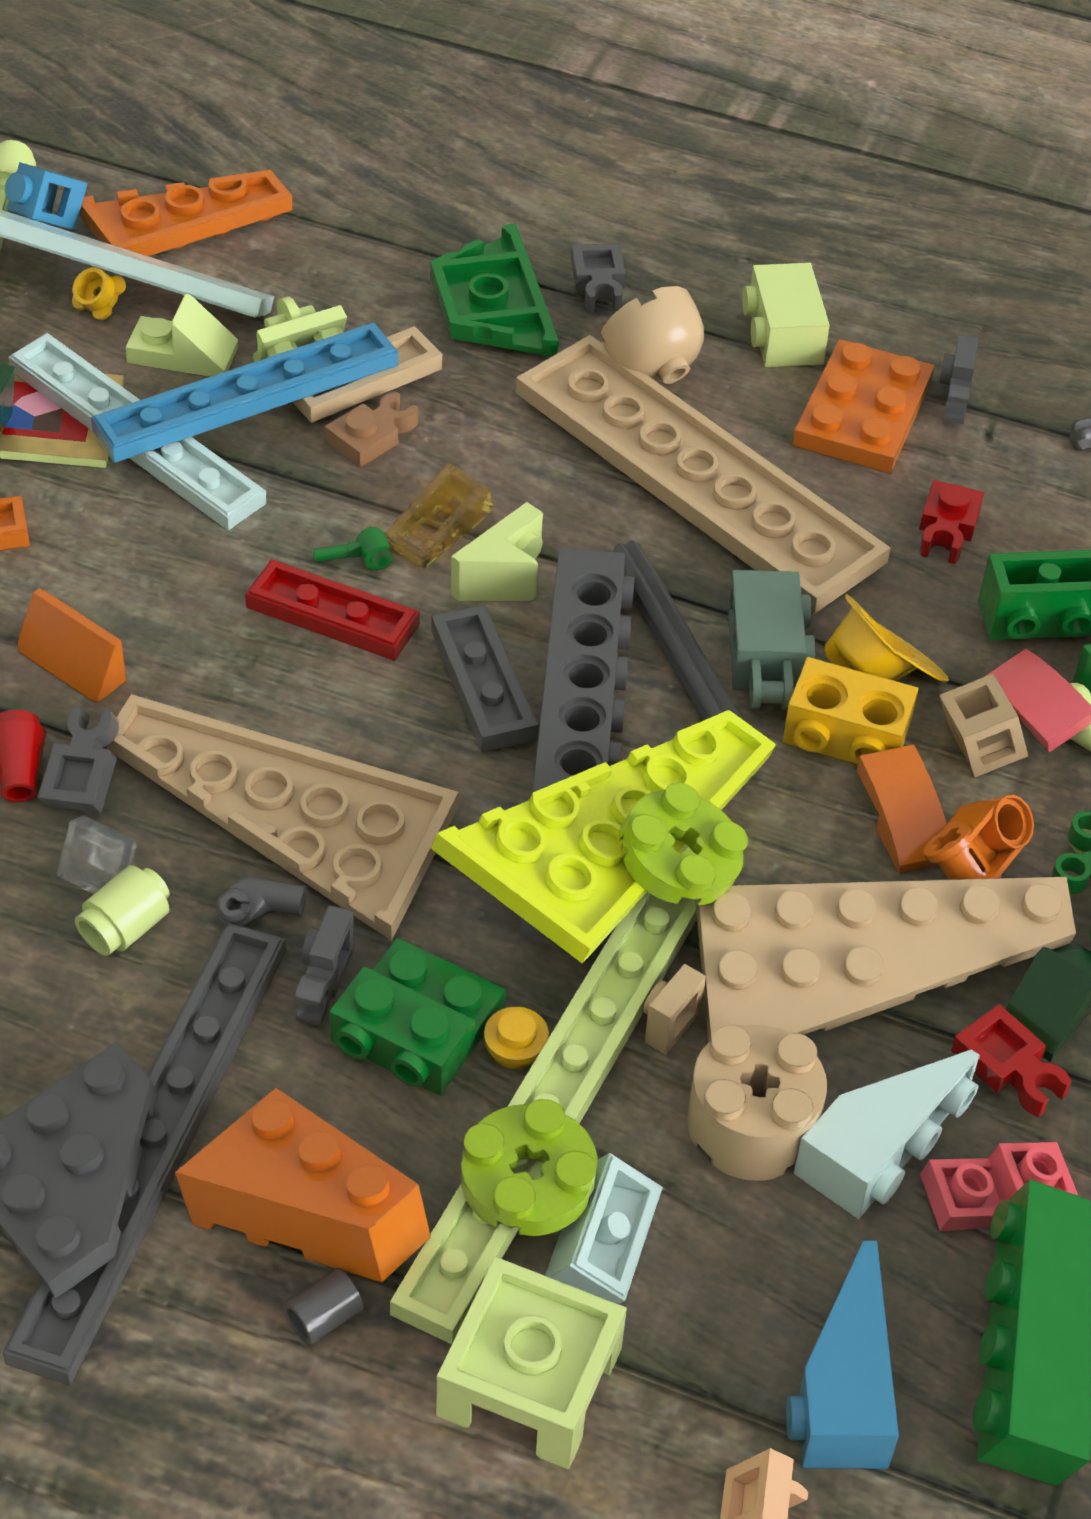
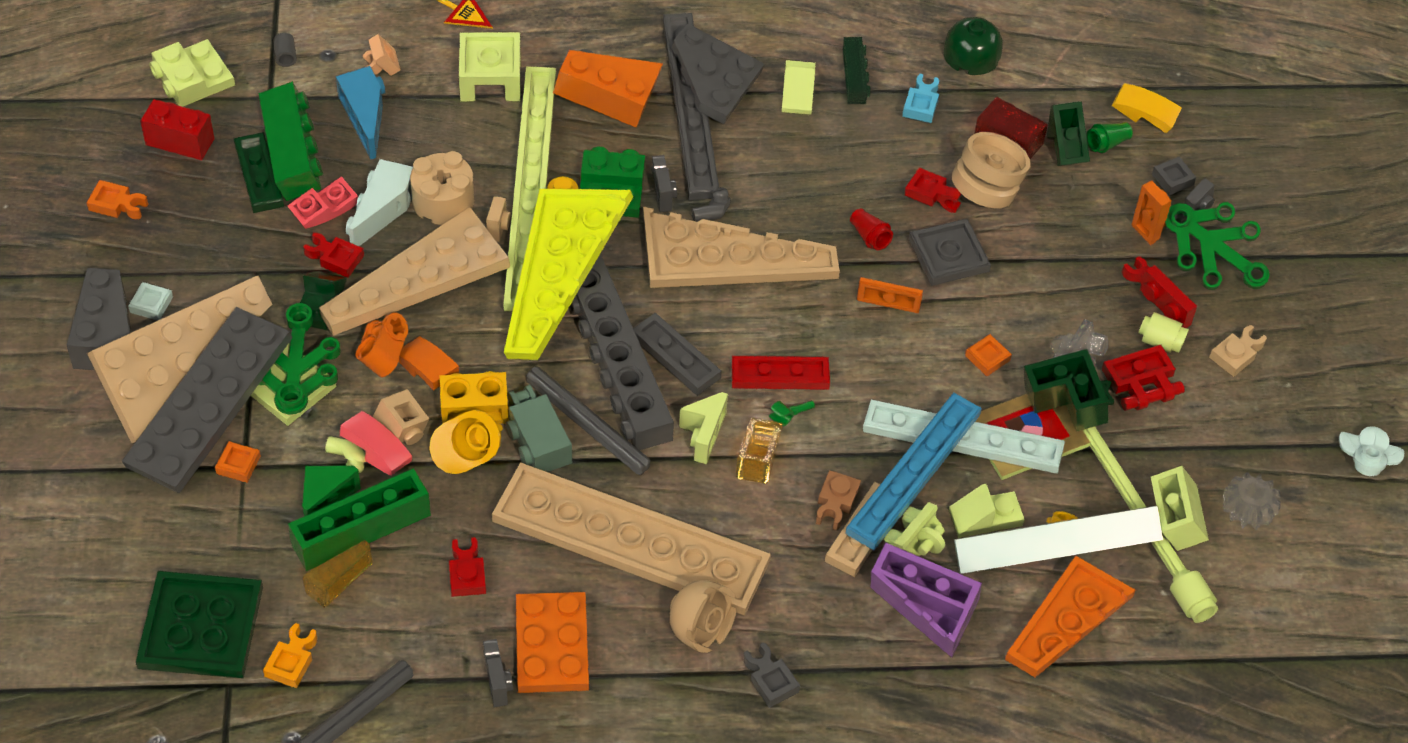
camera: 155 degrees right, 5 degrees up
dark azure brick [5,162,88,230] -> none
dark grey plate [38,706,119,814] -> none
clear tile [57,815,138,894] -> none
yellowish green brick [75,865,170,956] -> none
green wing [430,223,559,357] -> none
lime plate [461,1099,598,1236] -> none
light aqua slope [545,1153,663,1304] -> none
lime plate [619,782,748,905] -> none
yellowish green brick [742,263,830,367] -> none
none -> medium lavender wedge [871,543,982,658]

